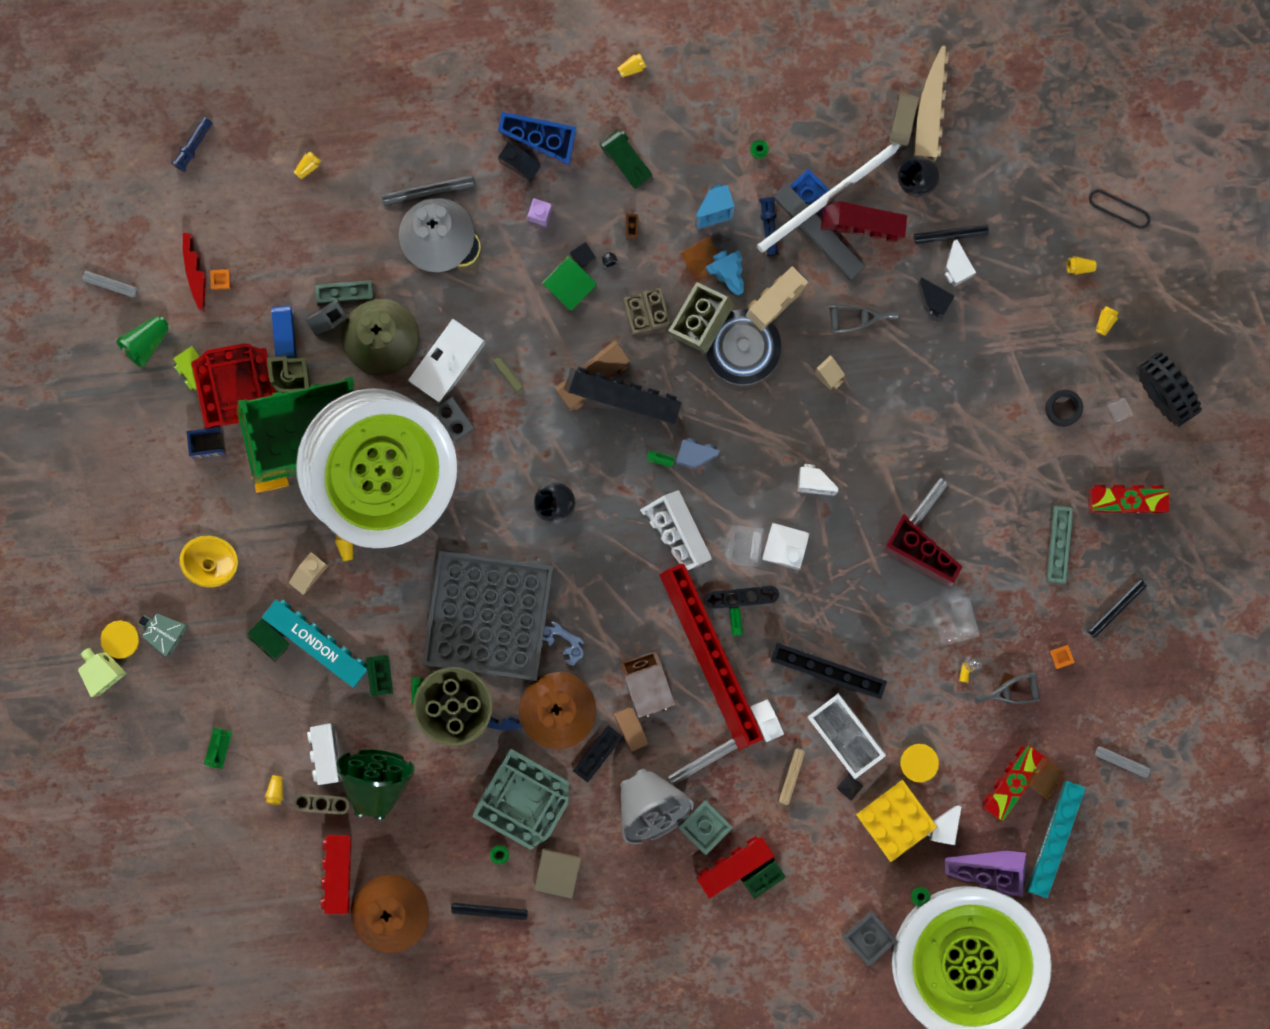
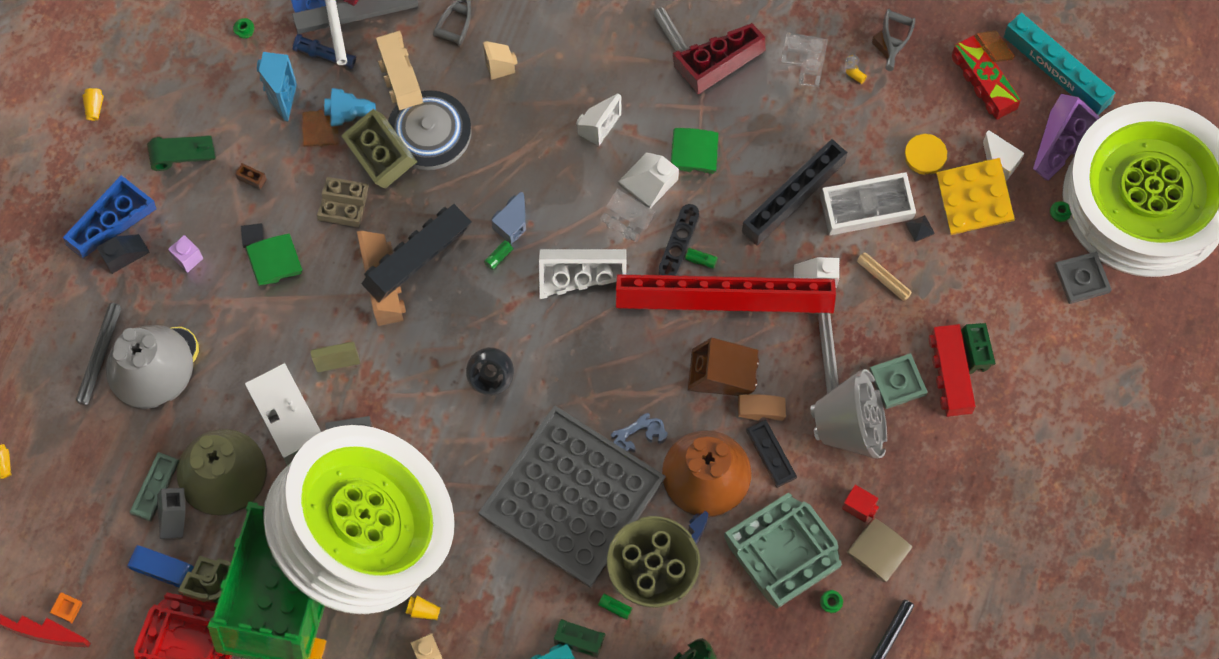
camera: 65 degrees left, 15 degrees down
black hinge [602,252,618,268] -> none
none -> green slope [671,128,719,174]
none -> red brick [842,484,879,522]

